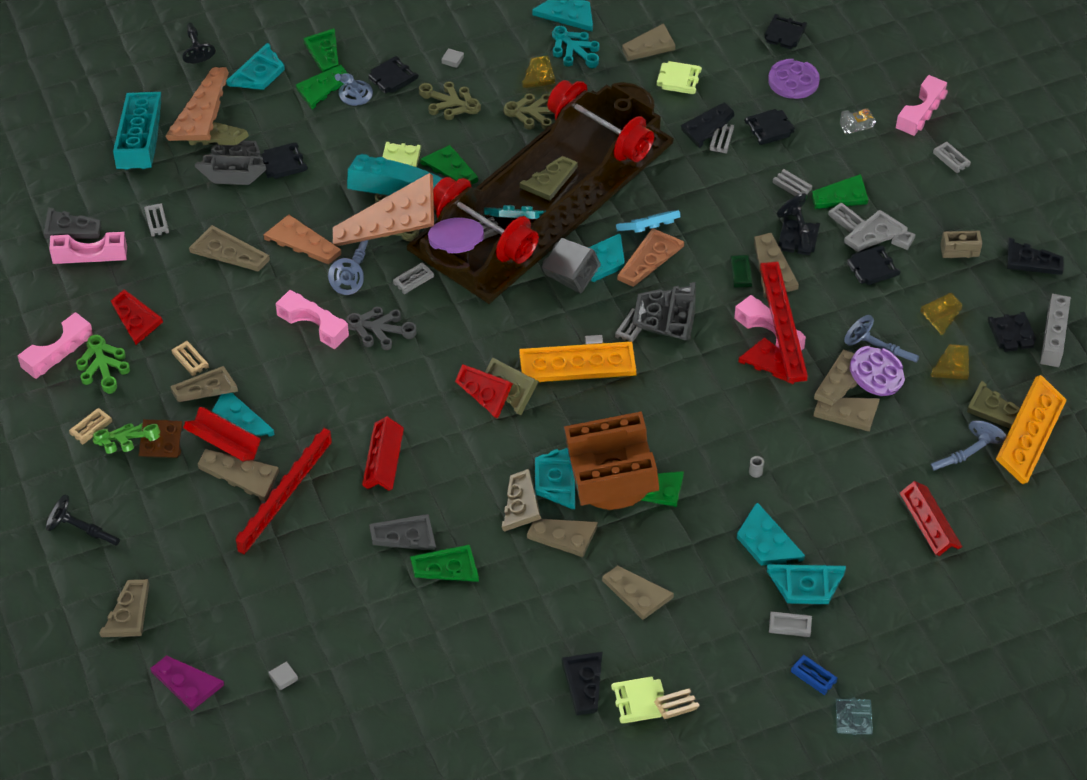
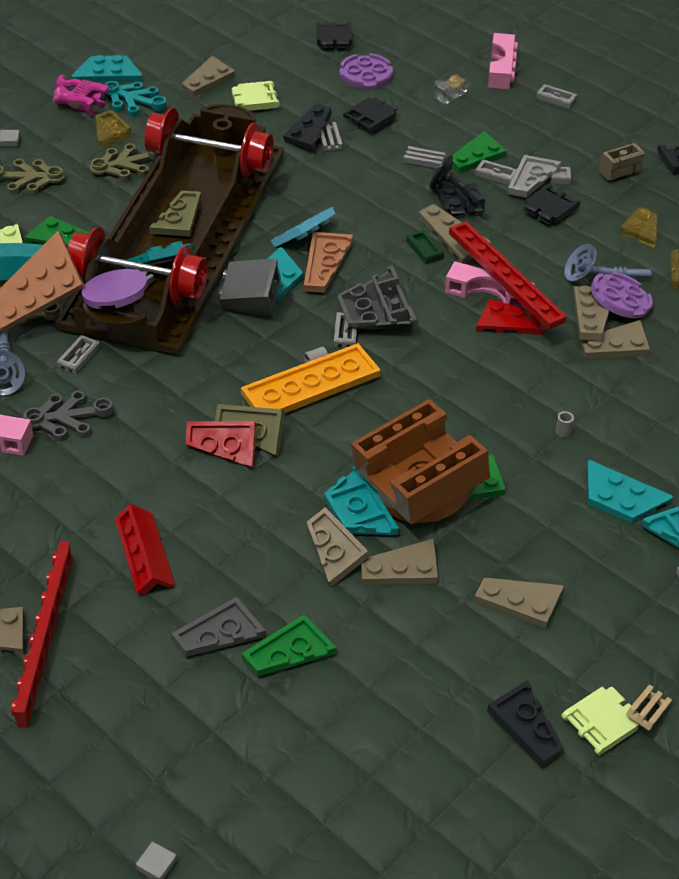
camera: 25 degrees left, 5 degrees down
none -> dark pink animal [53,75,109,117]

